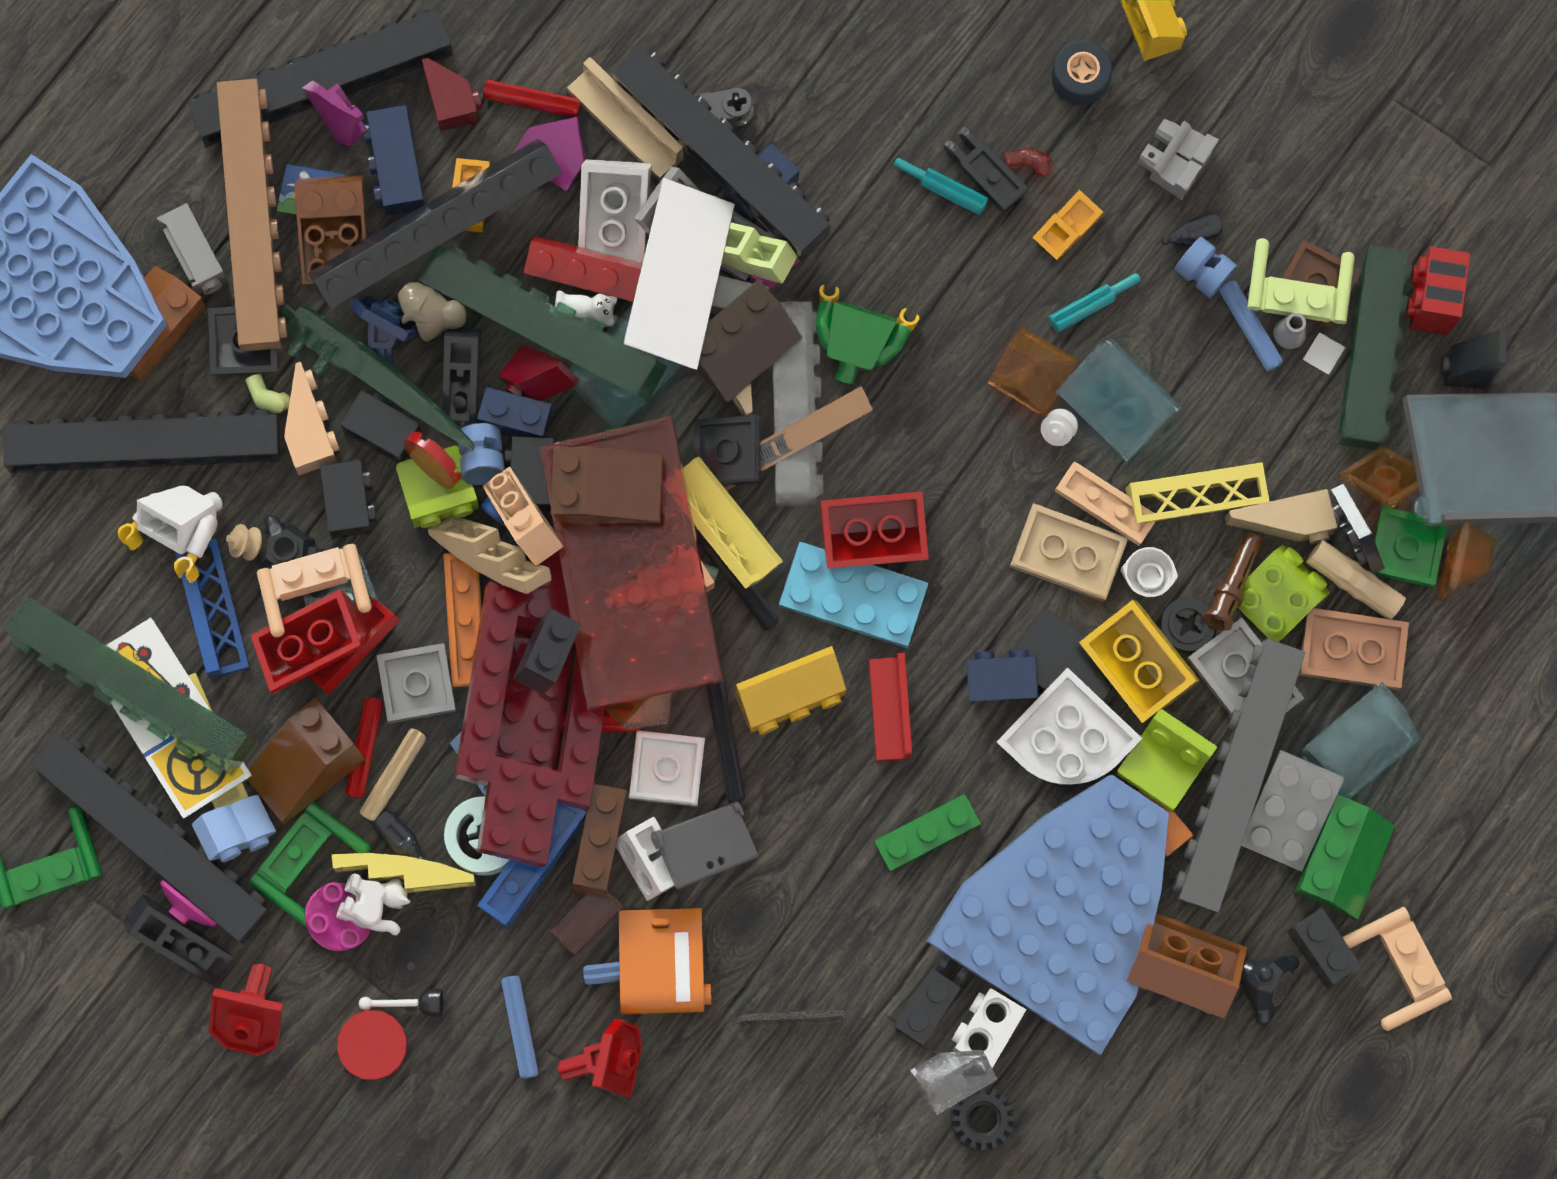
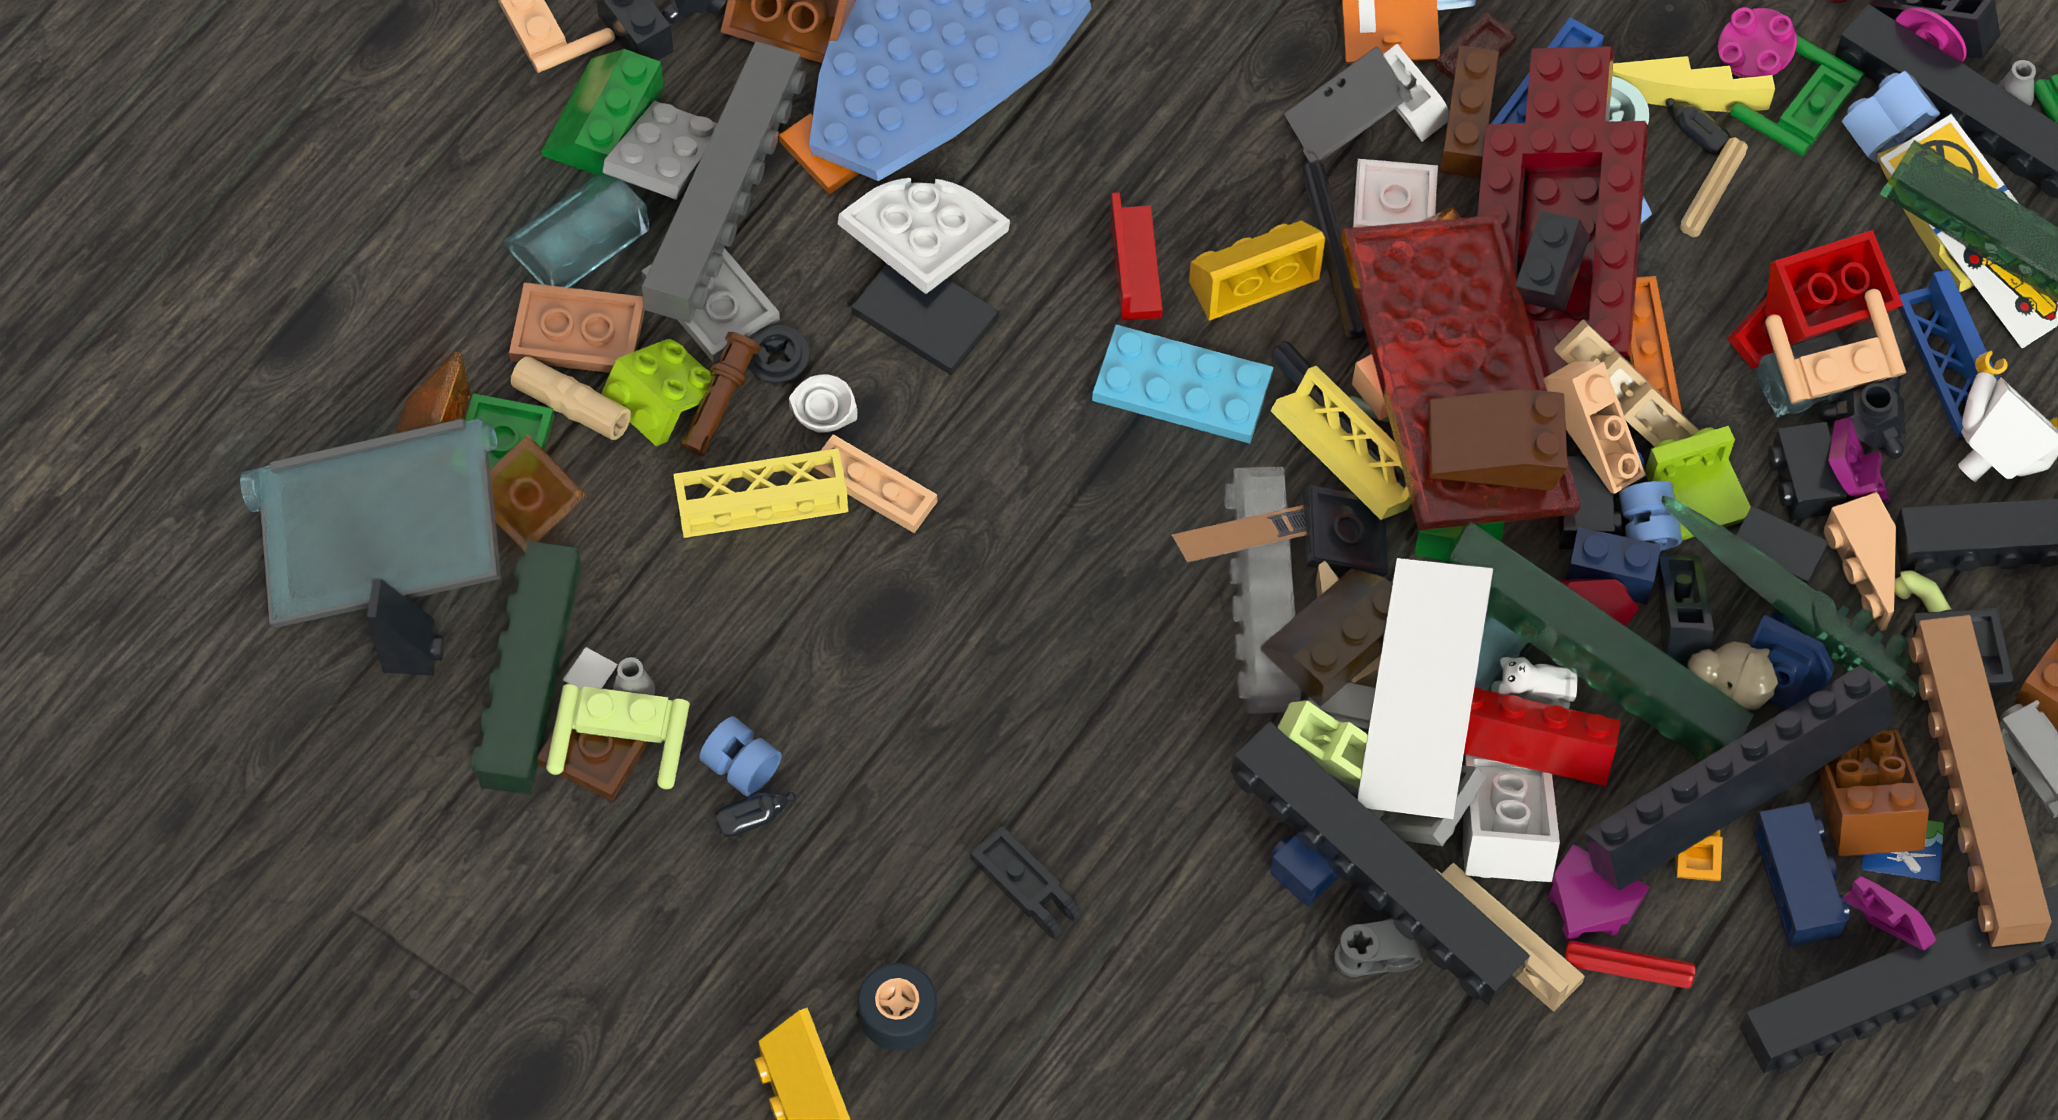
camera: 175 degrees left, 15 degrees down
tan wheel [226,524,262,561] -> none
reddish brown slope [247,697,365,825] -> none
white animal [336,874,410,935] -> none
red axle [345,698,383,798] -> none
light grey plate [376,643,456,724] -> none
tile [403,432,462,489] -> none
dark red slope [422,58,482,132] -> none
green torso [815,285,919,384] -> none
red slope [819,492,929,569] -> none
green plate [873,794,981,873] -> none
teal axle [894,158,989,216] -> none
dark blue brick [967,649,1039,701] -> none
clear orange slope [988,327,1079,417] -> none
clear red arm [1004,147,1053,176] -> none
tan tile [1010,503,1128,602] -> none
light orange slope [1032,190,1104,260] -> none
white wheel [1041,409,1078,446] -> none
teal axle [1048,273,1141,333] -> none
clear light blue slope [1056,338,1182,461] -> none
yellow slope [1079,600,1200,723] -> none
lime bracket [1117,708,1217,811] -> none
light grey hips [1138,119,1219,200] -> none
medium blue axle [1219,280,1282,371] -> none
tan slope [1225,489,1338,544] -> none
black plate [1331,484,1385,574] -> none
red brick [1405,247,1470,335] -> none
none -> magenta slope [1828,417,1891,504]
none -> light grey cone [1997,60,2036,106]

